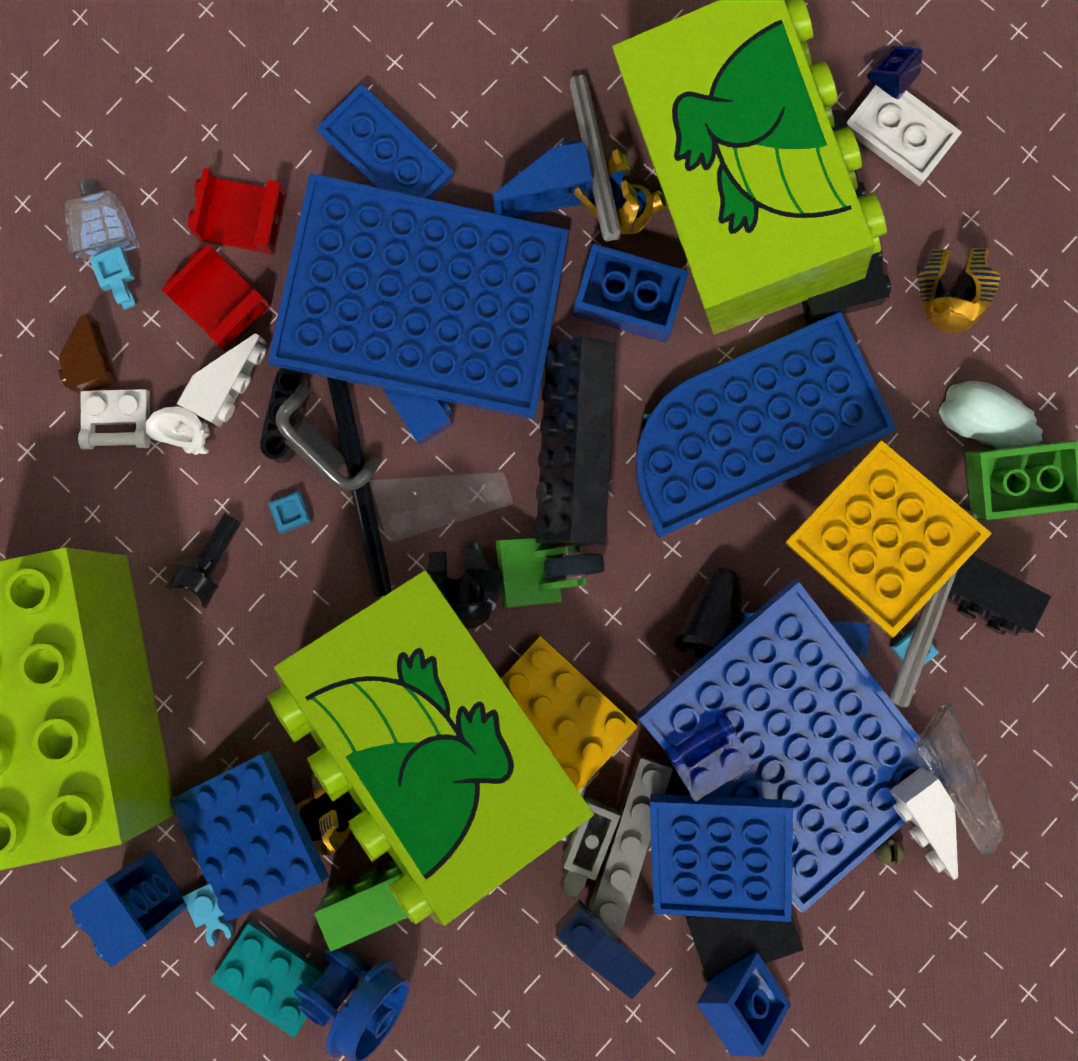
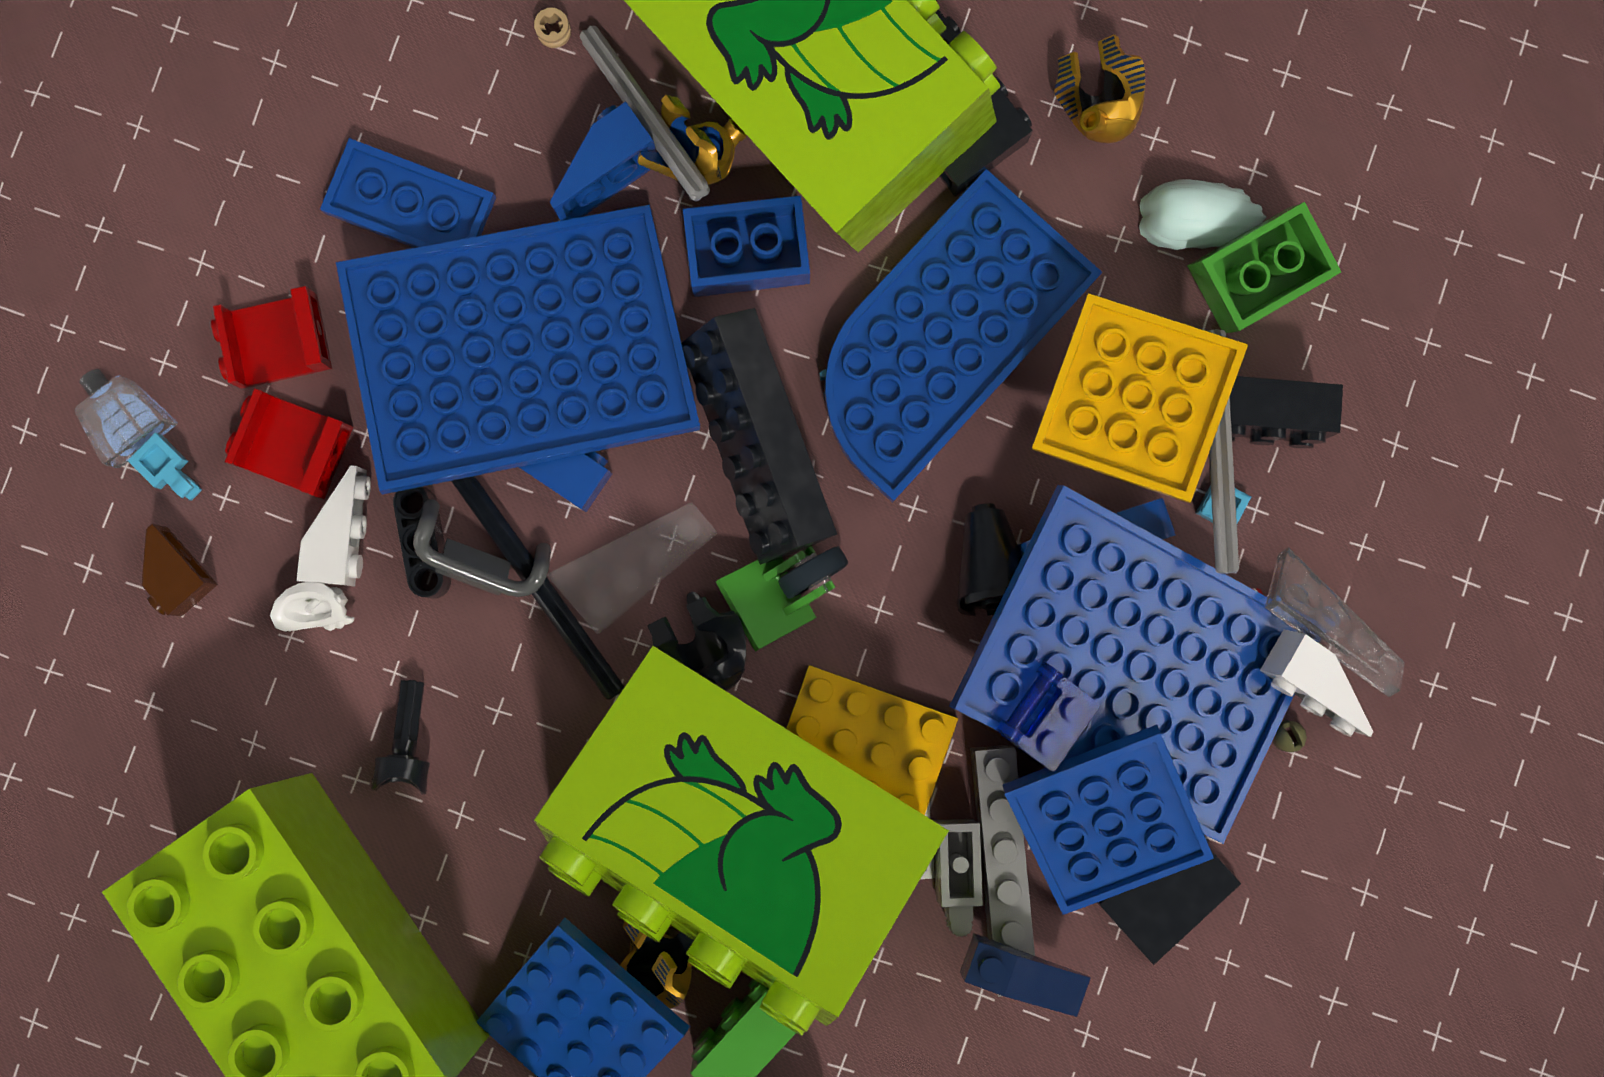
camera: 25 degrees left, 0 degrees up
white plate [78,389,150,450] -> none
dark azure tile [268,491,312,534] -> none
blue slope [697,952,791,1057] -> none
none -> tan bush [534,8,571,48]

